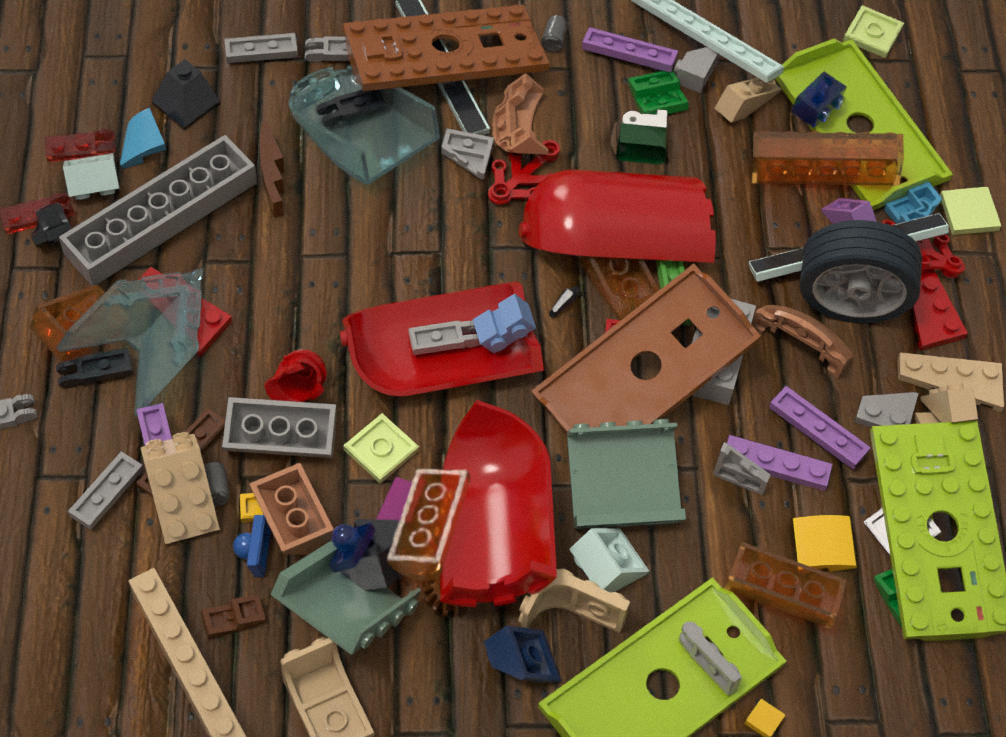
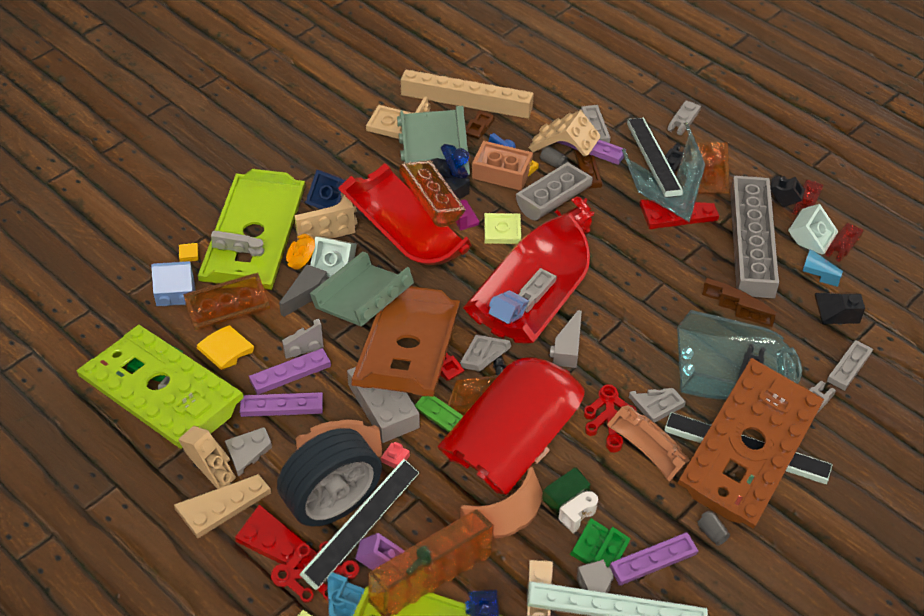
camera: 140 degrees right, 10 degrees down
none -> slope [151,261,196,306]
none -> dark grey slope [279,265,328,317]
none -> light orange tile [286,234,315,270]
none -> coral tile [381,442,410,469]
none -> hand [405,546,432,575]
none -> light grey wing [460,335,511,371]
none -> nougat windscreen [460,467,543,539]
none -> light grey slope [550,310,582,368]
none -> black tile [627,118,683,197]

